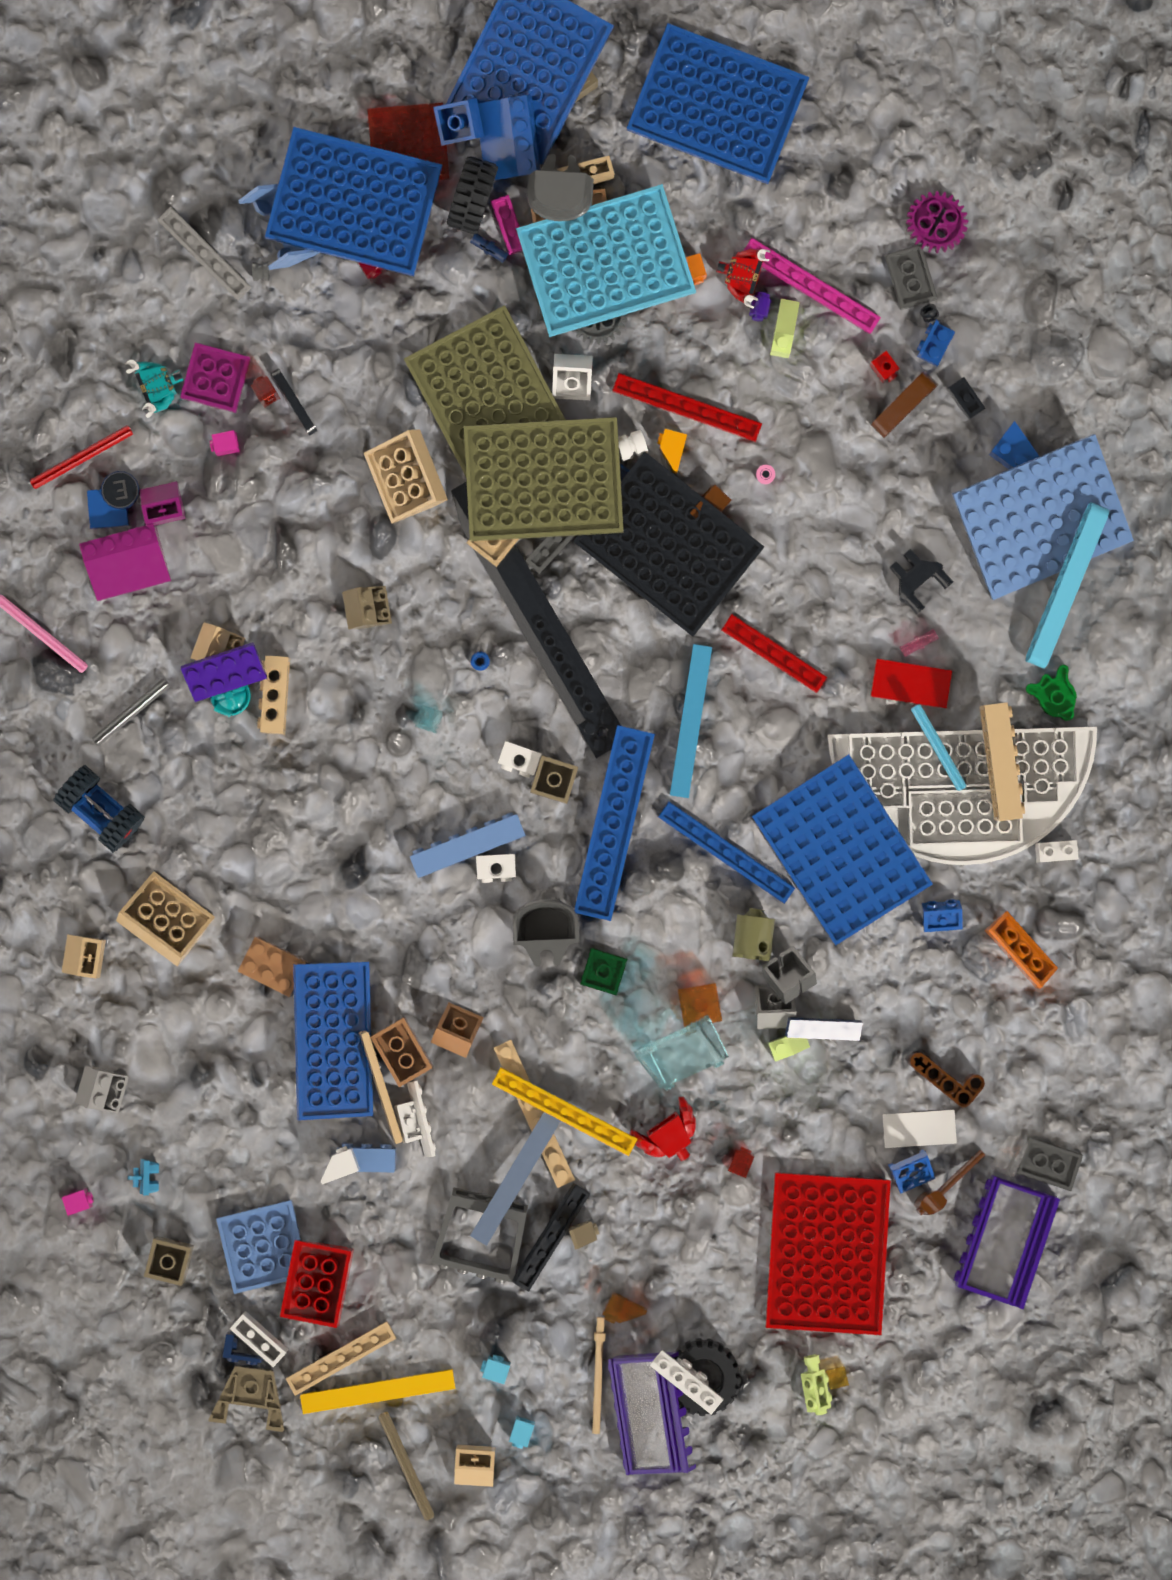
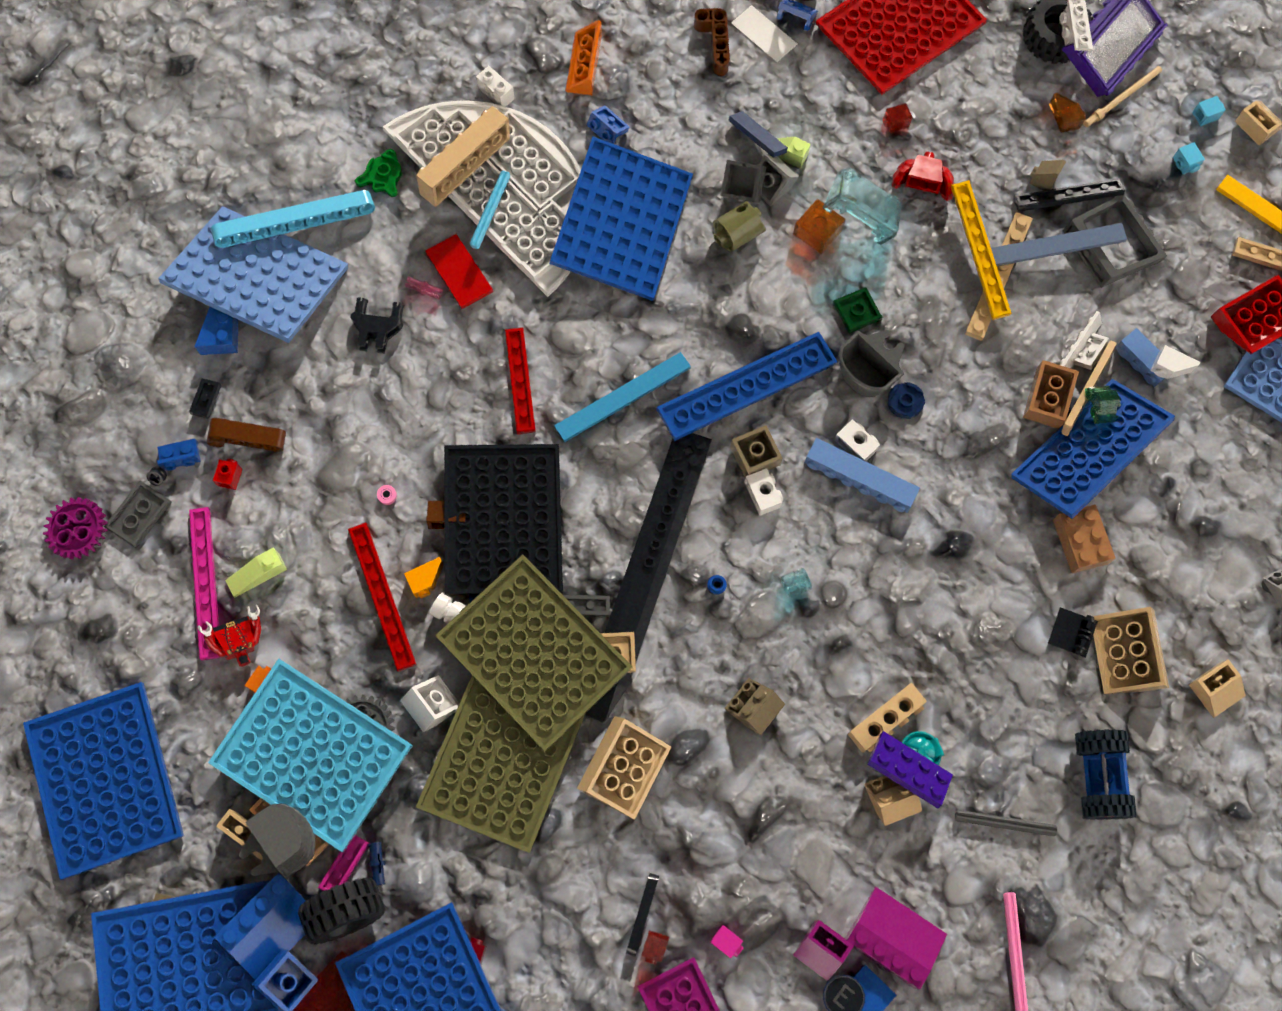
camera: 135 degrees left, 15 degrees down
medium nougat slope [431,1002,484,1058] -> none
blue tile [658,802,795,904] -> none
dark purple brick [749,292,771,322] -> none
none -> dark blue tile [887,382,925,419]
none -> black hinge [1048,607,1098,658]
none -> clear green cylinder [1085,385,1121,424]

